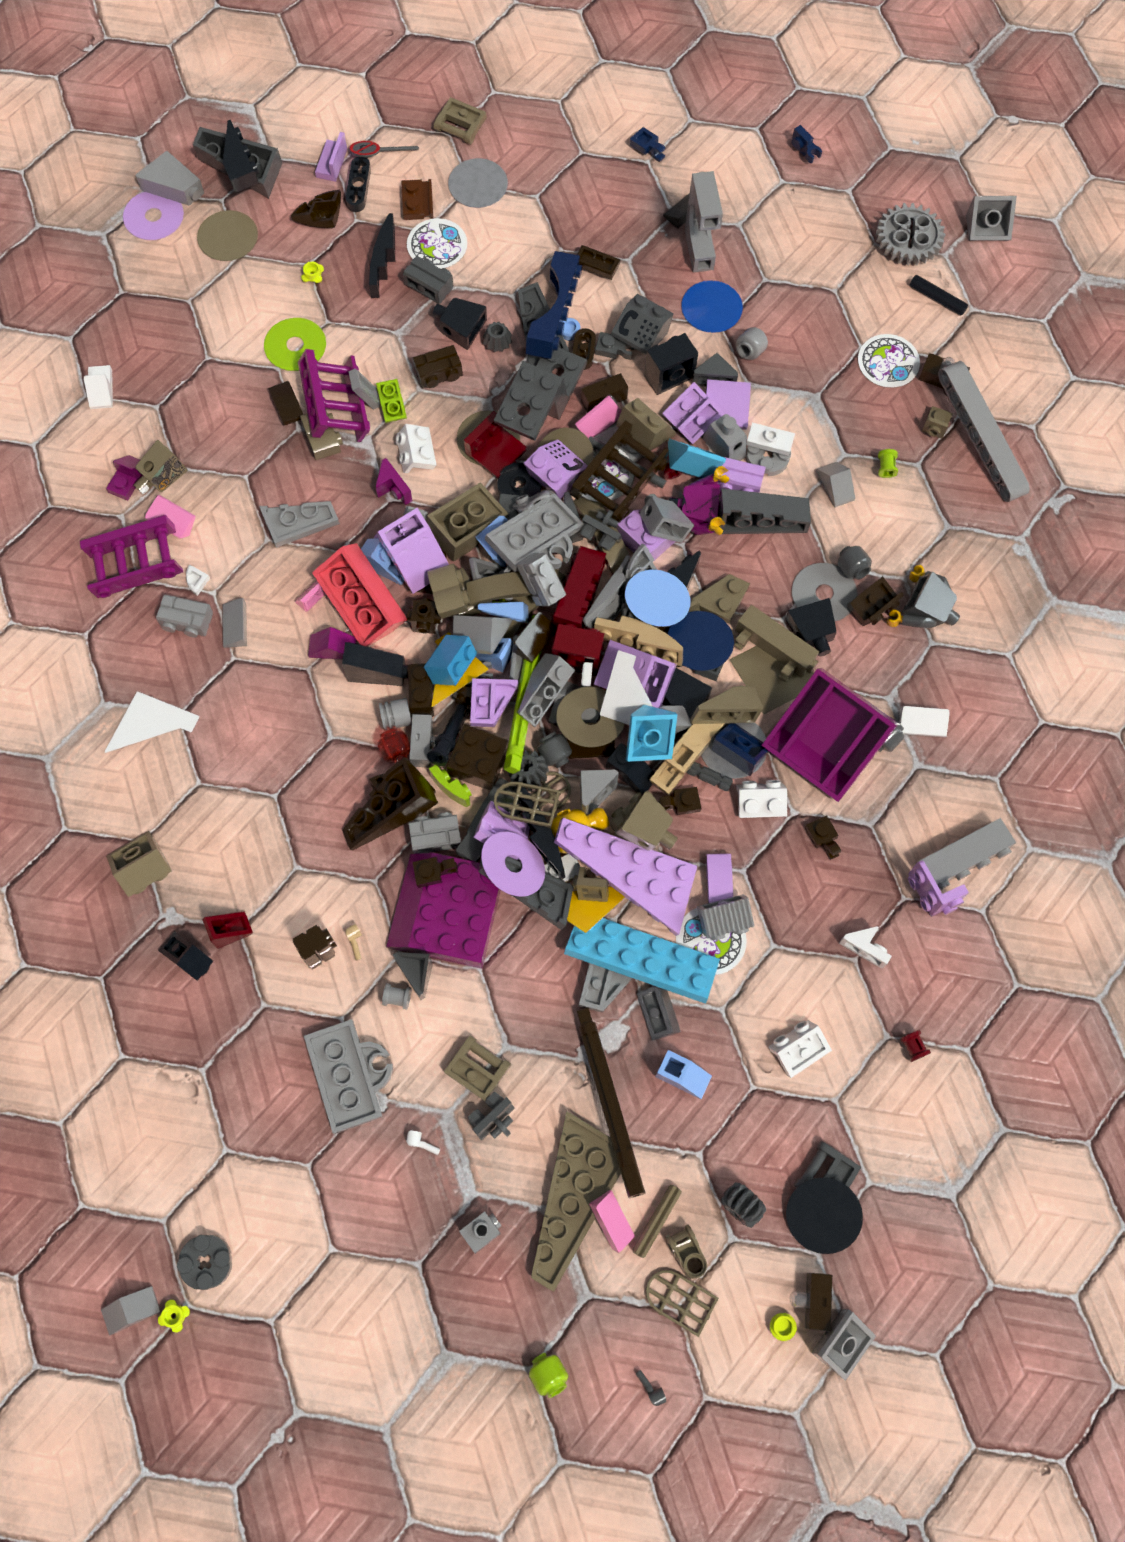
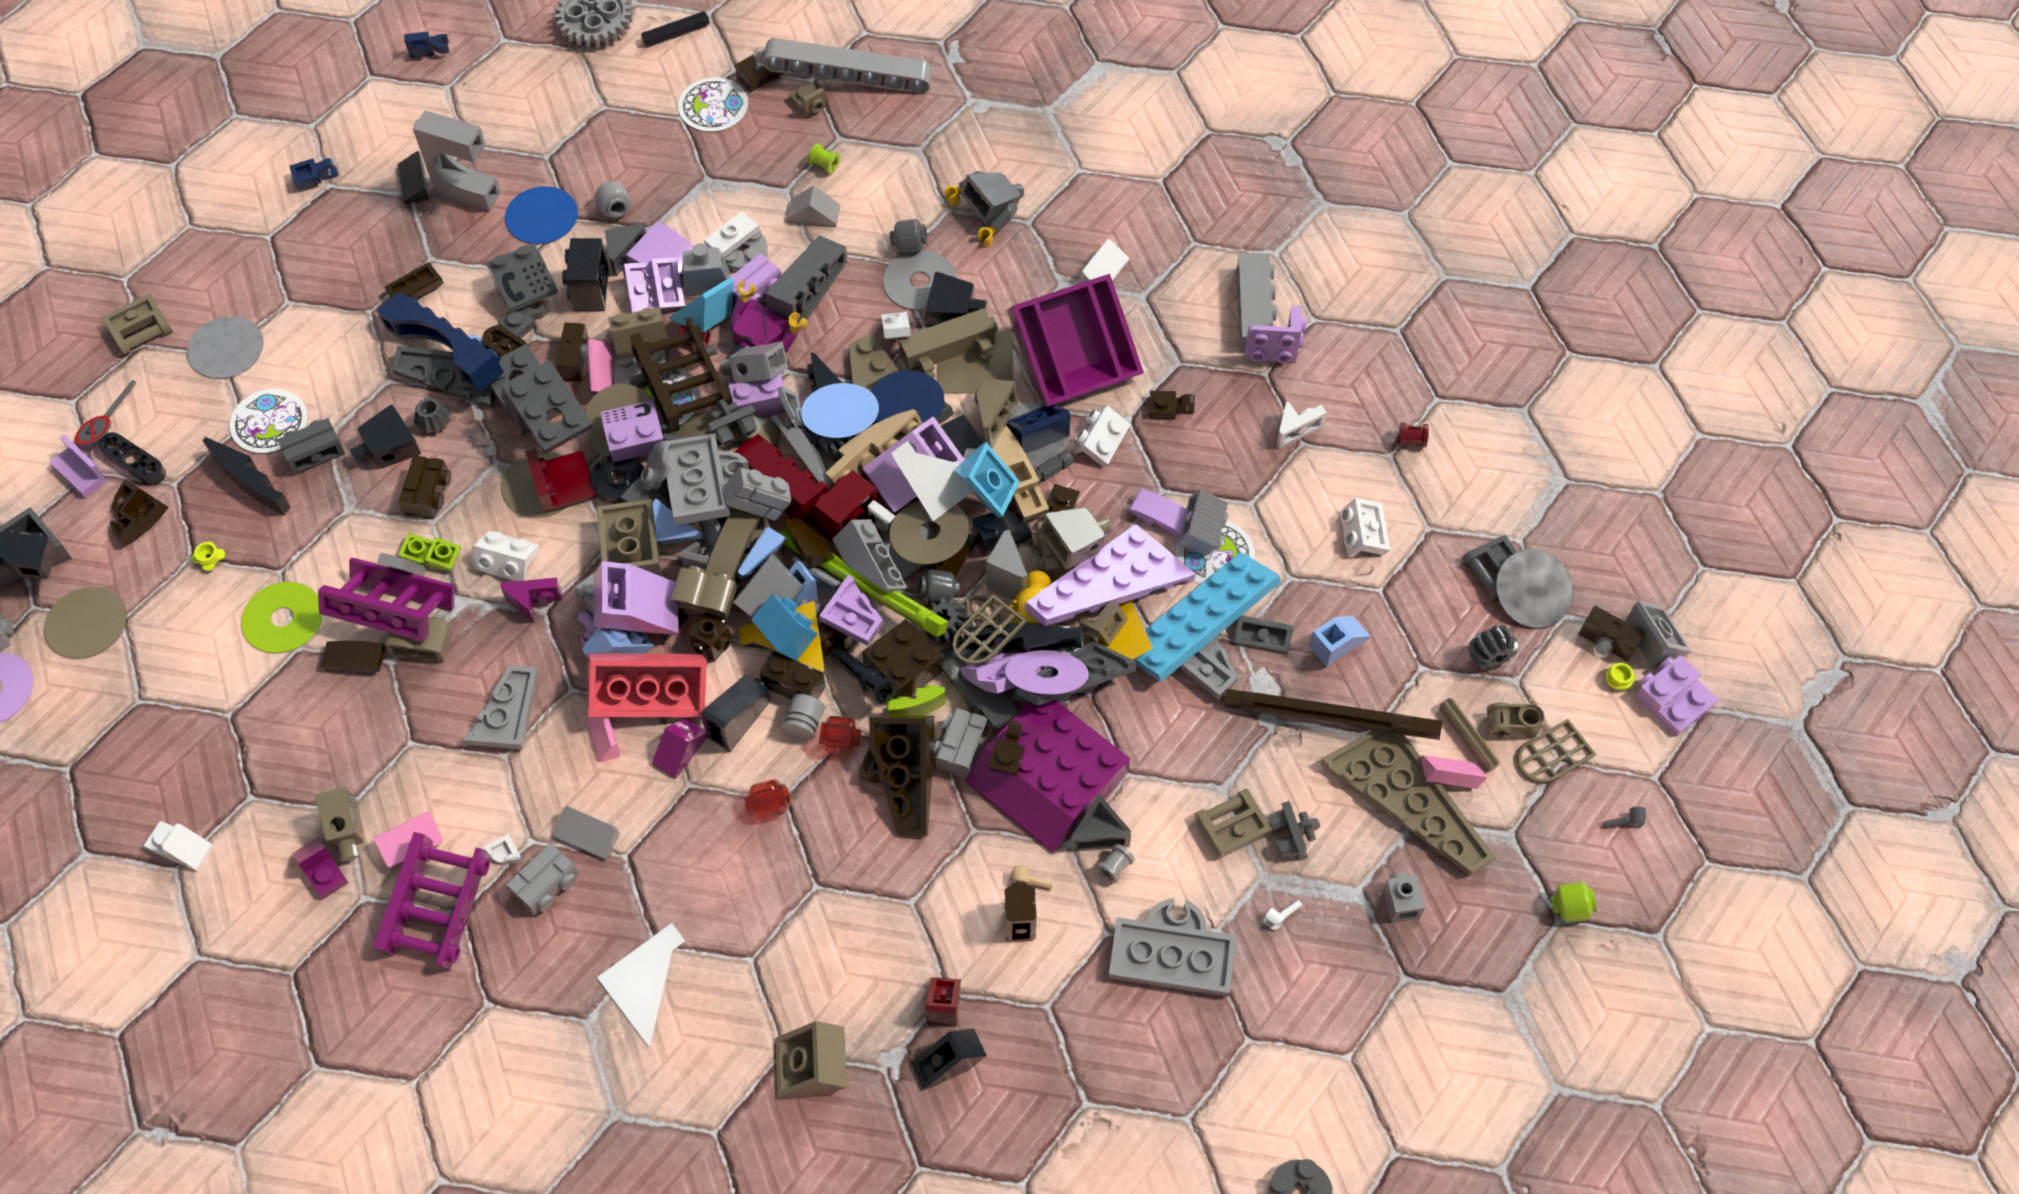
camera: 60 degrees left, 10 degrees down
reddish brown plate [401,179,434,220] -> none
light grey piece [409,714,438,768] -> none
dark brown bracket [847,576,904,626] -> none
none -> clear red head [745,779,791,821]
none -> white plate [881,312,911,339]
none -> lavender plate [1635,655,1719,736]

